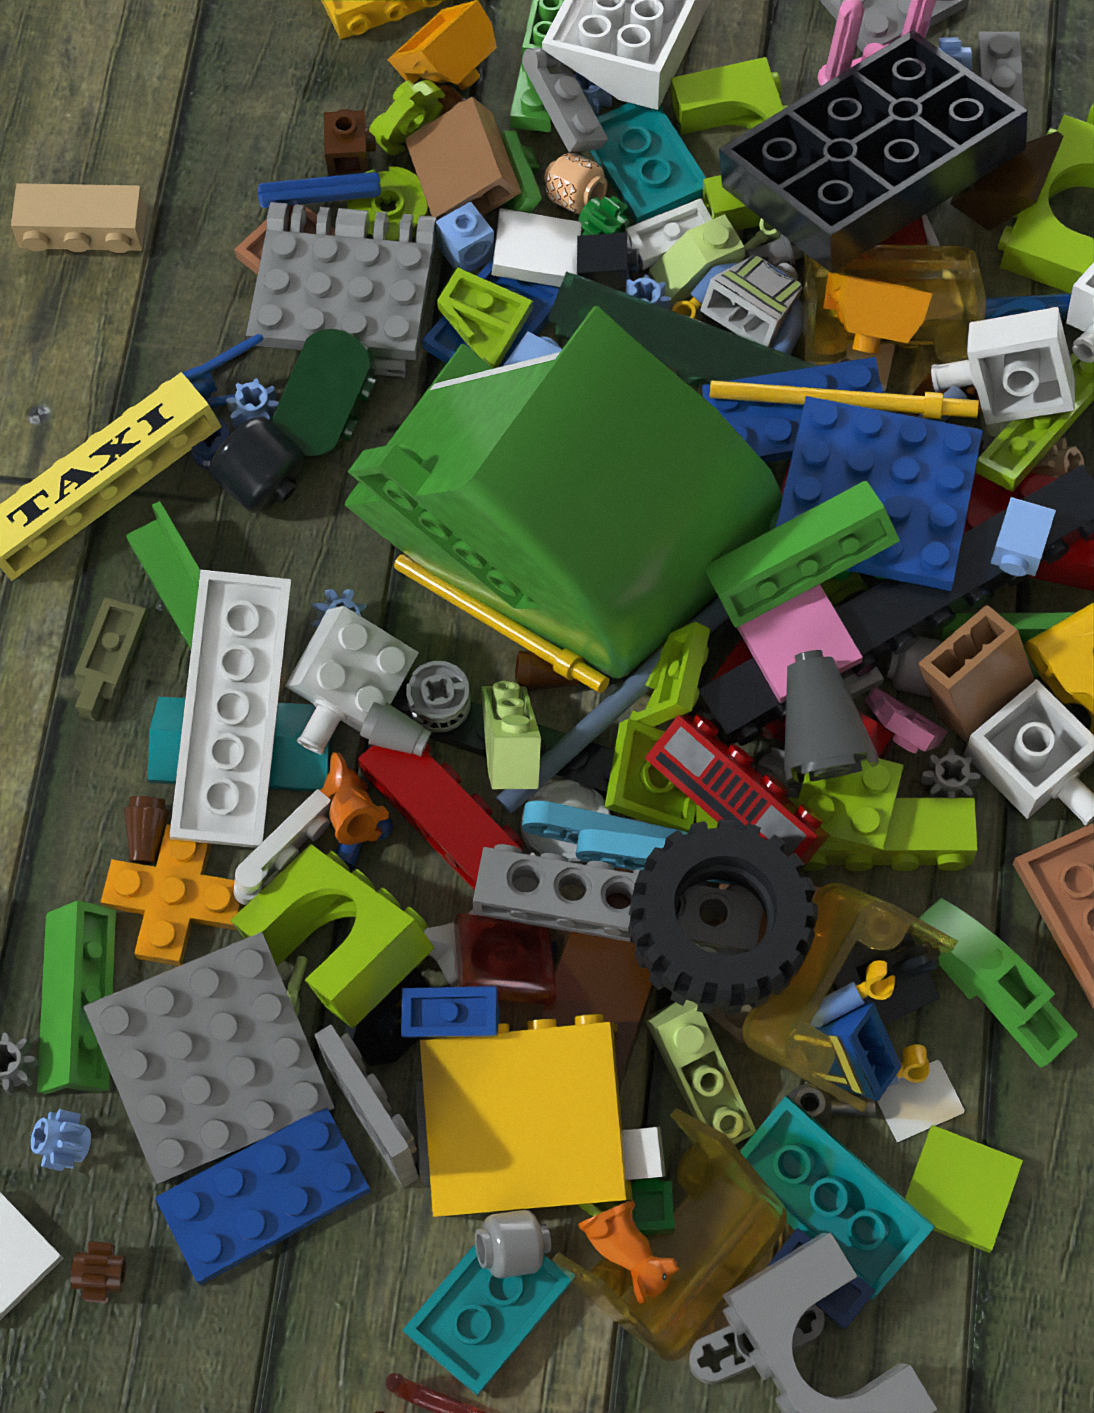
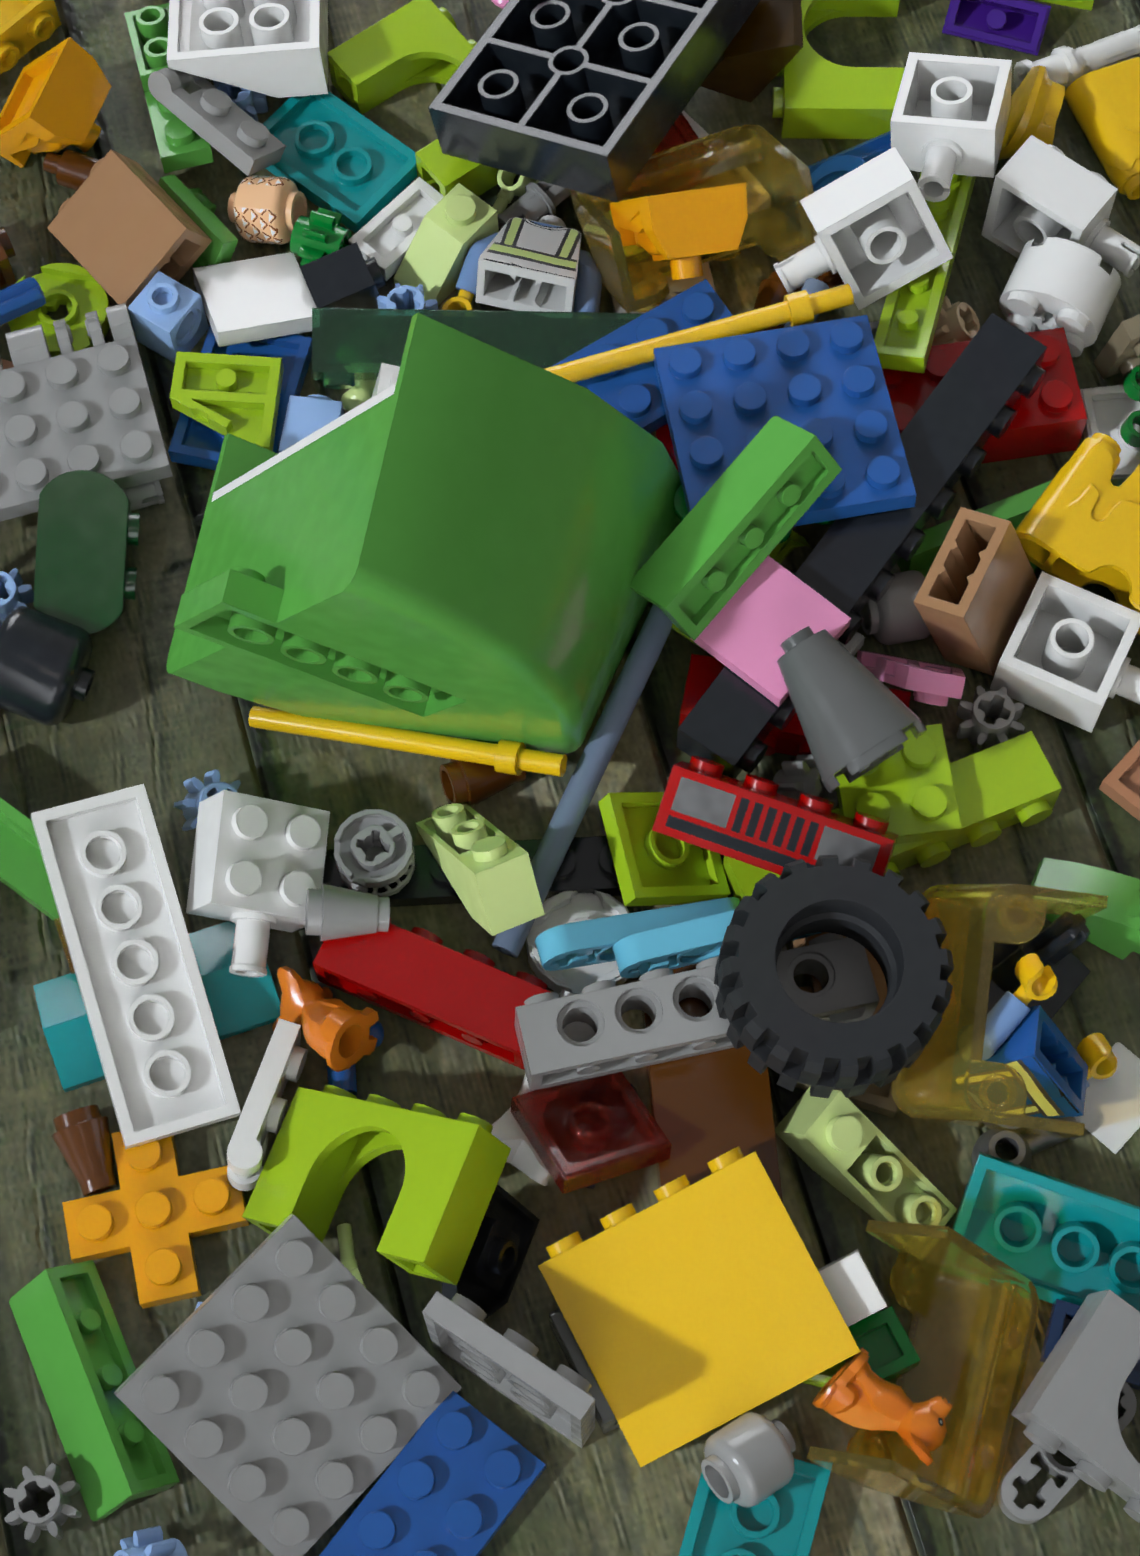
camera: 25 degrees left, 0 degrees up
lime plate [369,80,445,155] -> none
blue plate [401,986,500,1038] -> none
lime wing [629,621,710,727] -> none
light blue brick [991,497,1056,576] -> none

